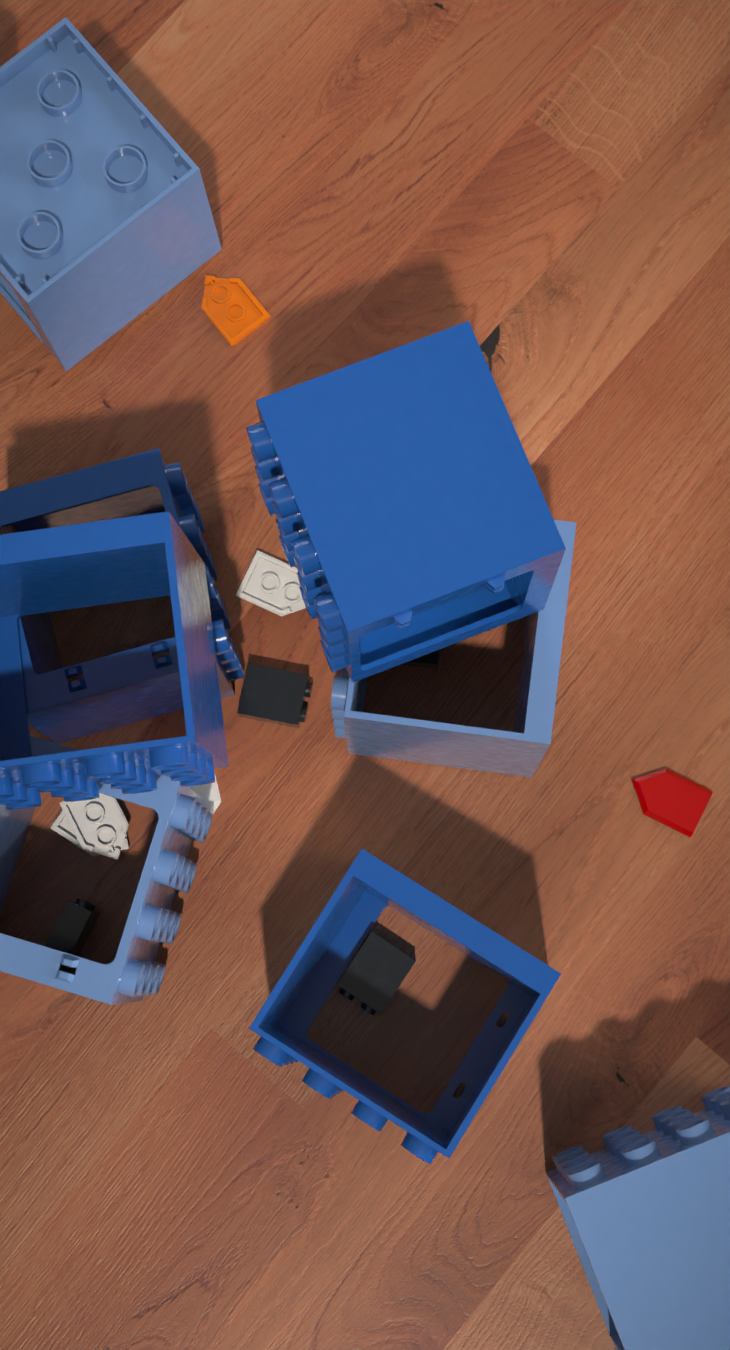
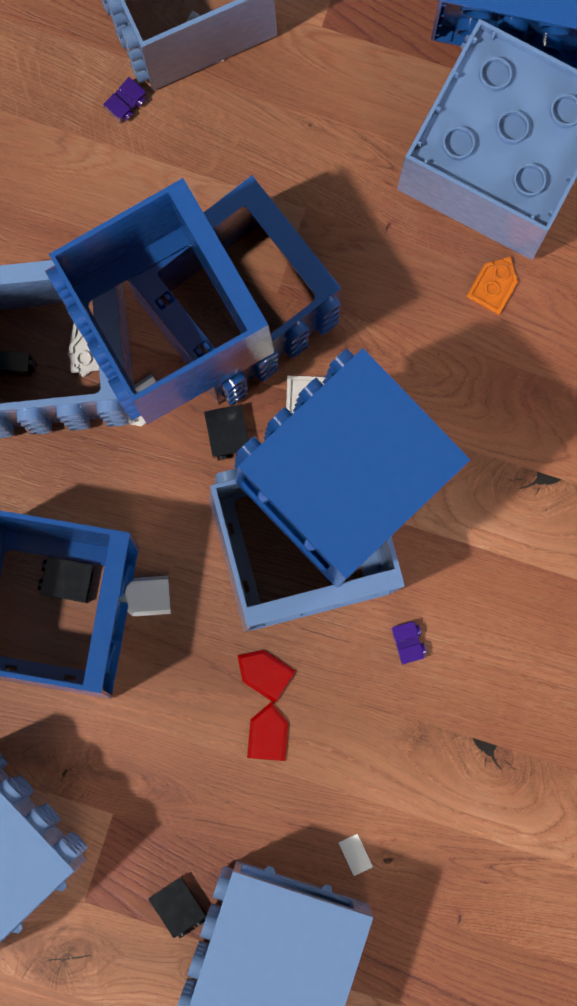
camera: 65 degrees right, 5 degrees up
none -> white tile [119,576,171,616]
none -> red tile [237,650,296,703]
none -> dark purple brick [391,621,427,665]

